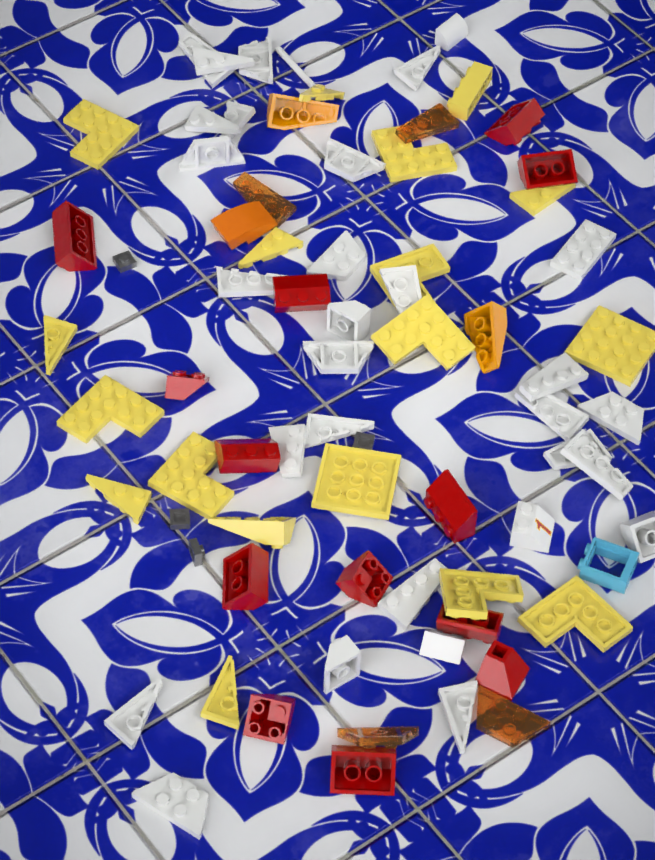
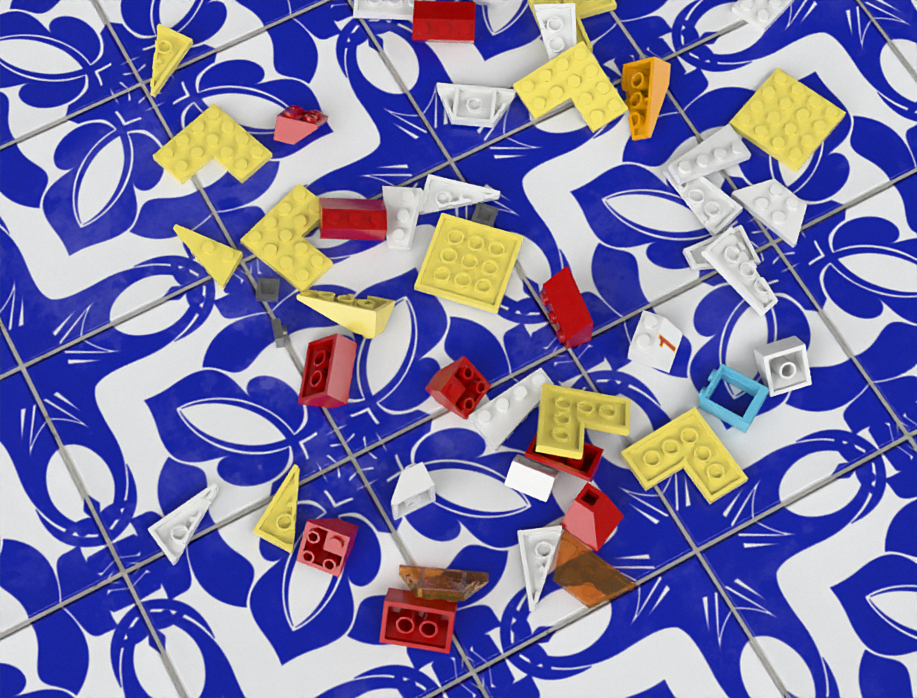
camera: 10 degrees right, 15 degrees up
white wing [132,772,208,839] -> none
white slope [327,300,371,341] -> none

